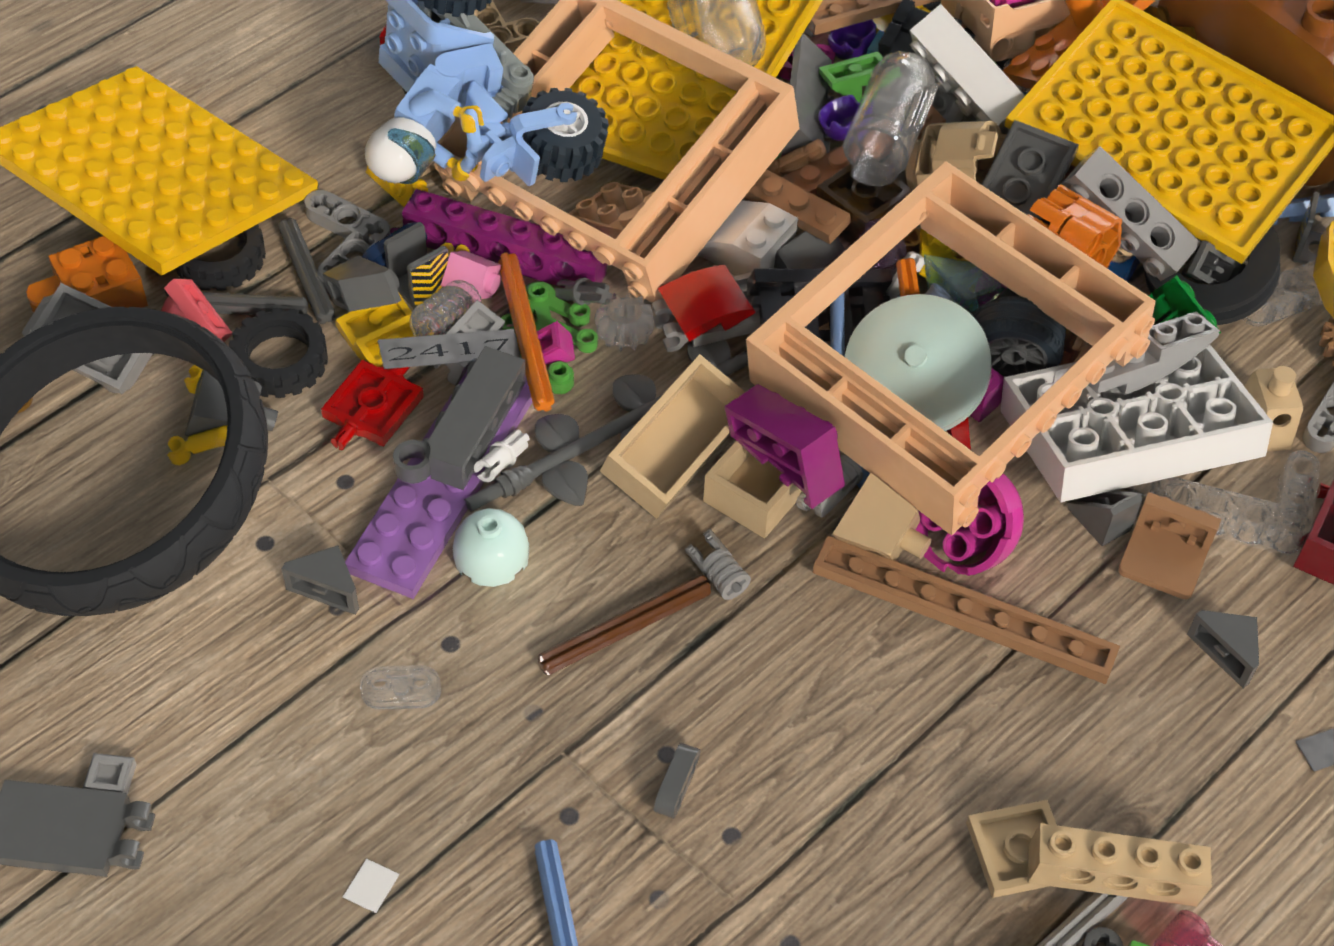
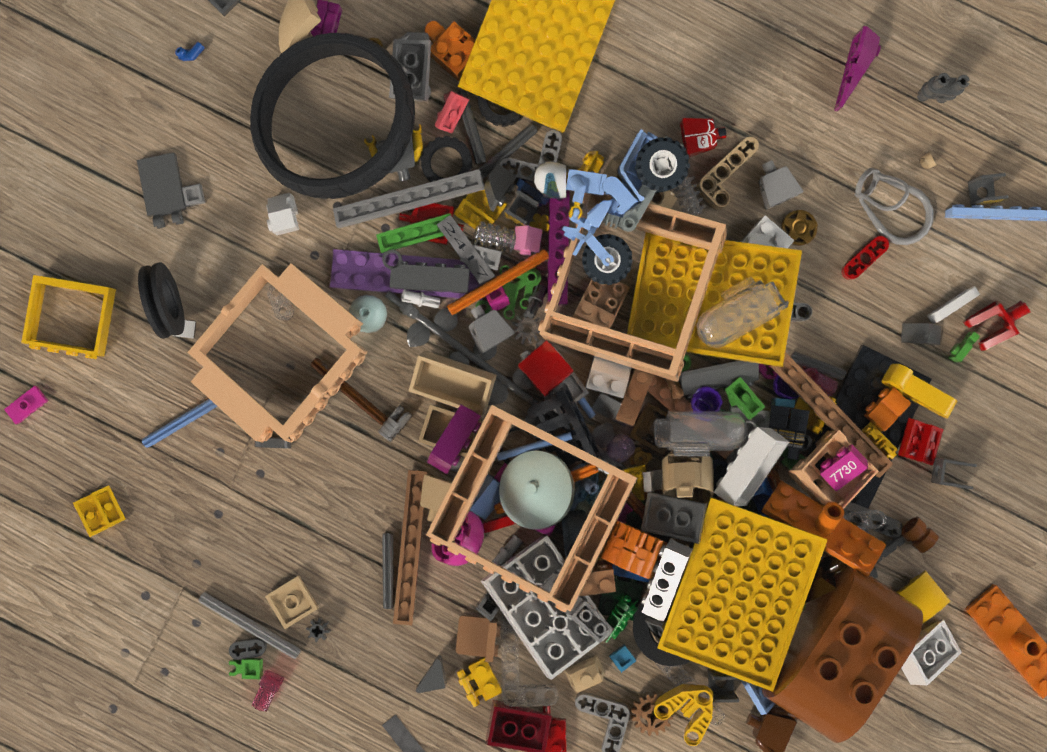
camera: 75 degrees right, 35 degrees up
dark grey slope [282,545,359,615] -> none
tan brick [1028,823,1212,907] -> none
none -> black tyre [138,262,185,339]
none -> light nougat door [187,263,367,443]
none -> white brick [266,193,299,235]
none -> dark grey gear [306,617,331,642]
none -> light grey plate [333,169,485,228]
none -> bright green plate [376,213,451,253]
none -> dark grey axle [382,532,394,609]
none -> yellow plate [456,657,503,707]
none -> light grey torso [469,305,515,355]
none -> light grey pin [492,535,523,566]
none -> dark azure tile [609,644,636,673]

